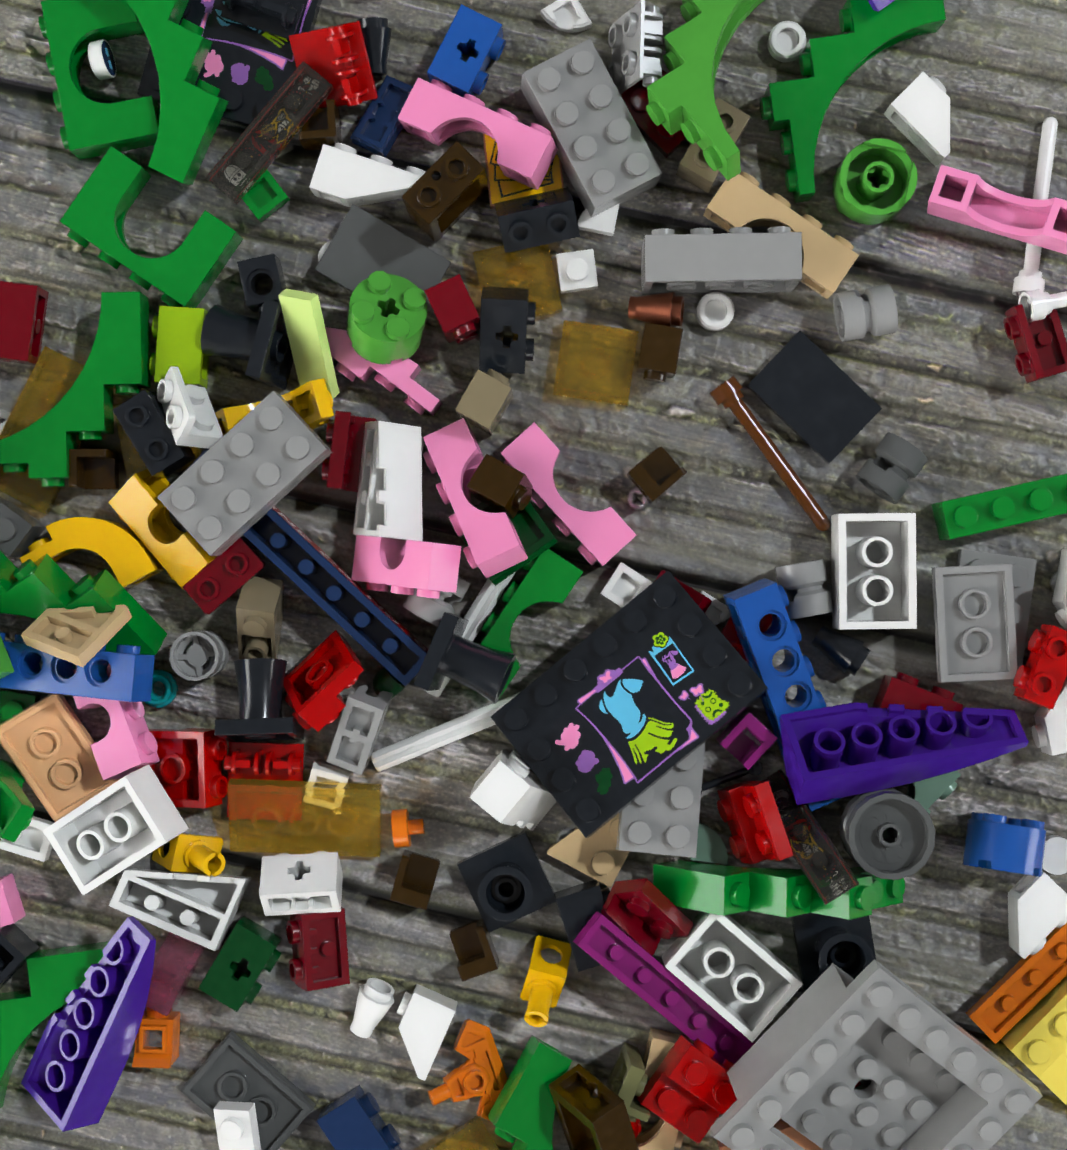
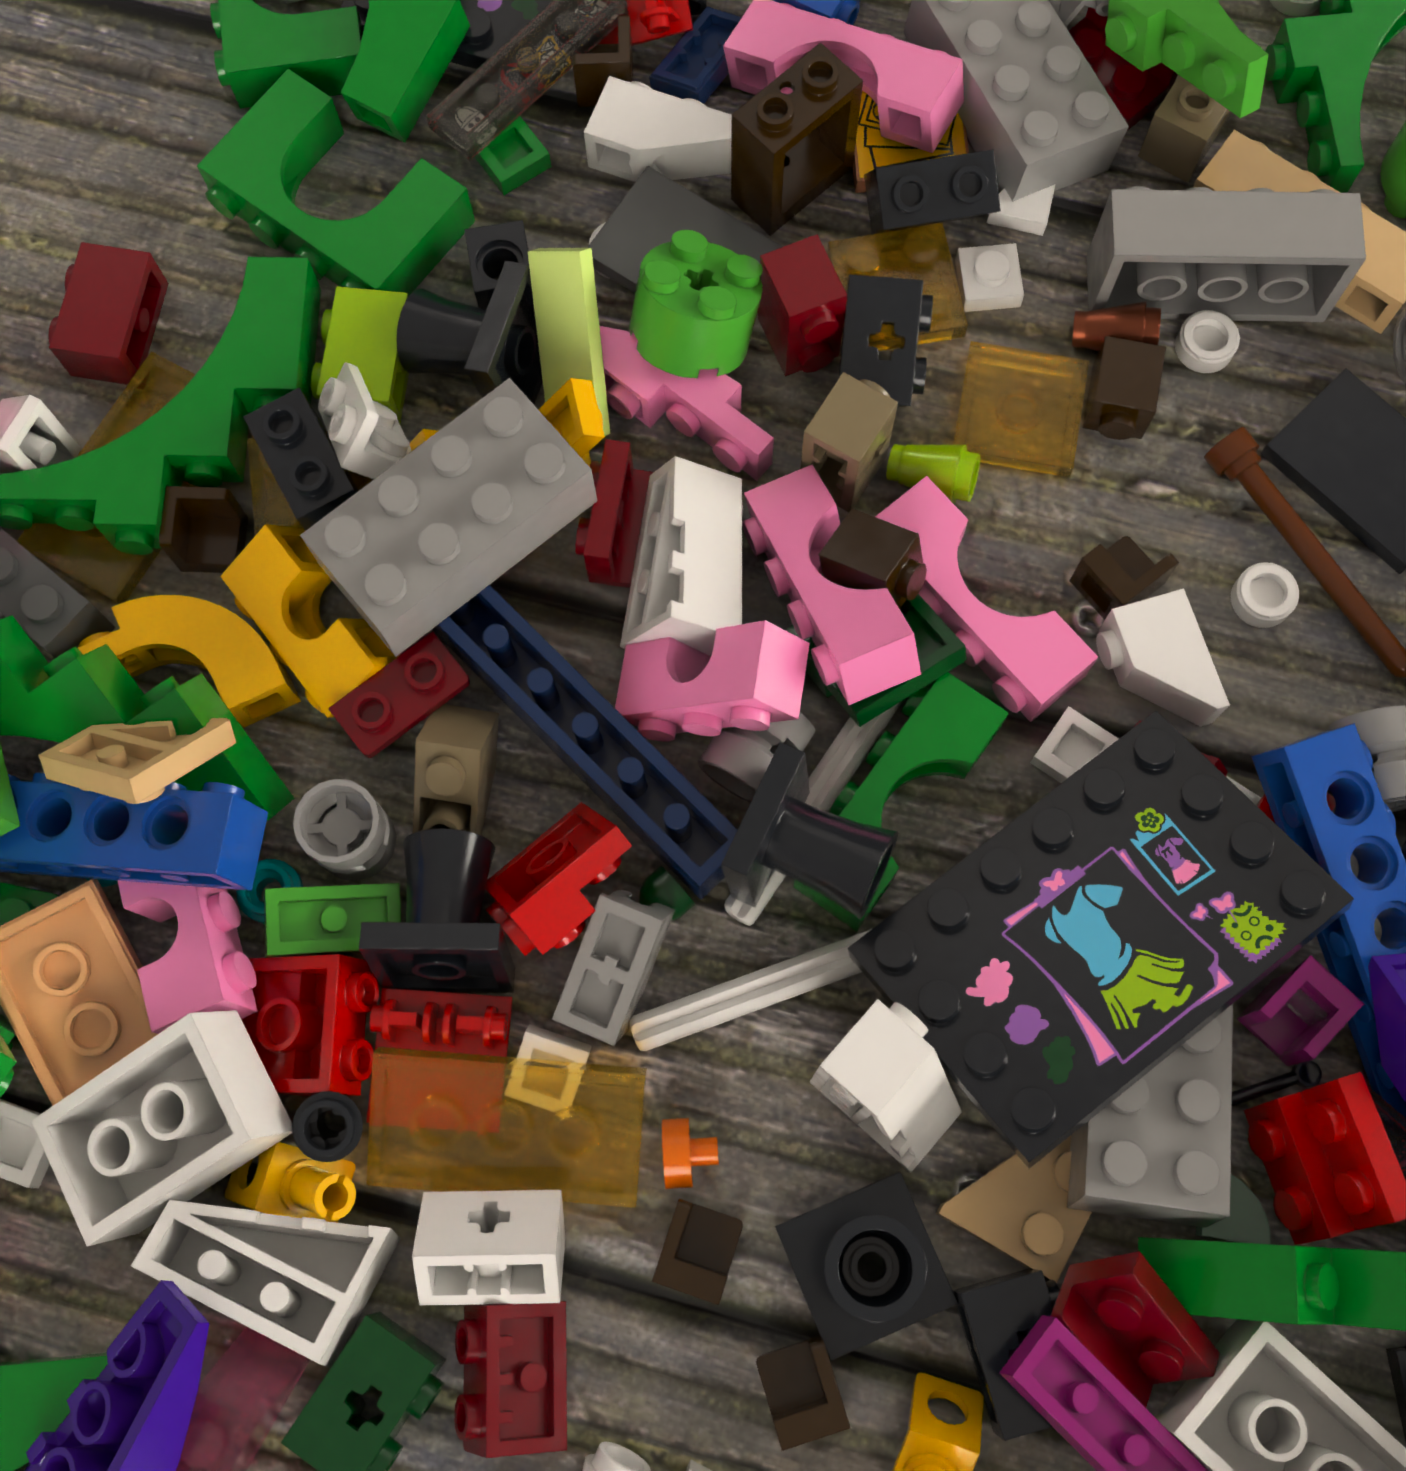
camera: 10 degrees right, 15 degrees down
none -> bright green plate [264,883,401,957]
none -> black cone [292,1091,363,1162]
none -> lime cone [886,444,980,504]
none -> white slope [1096,588,1230,727]
none -> white tile [1231,562,1299,628]

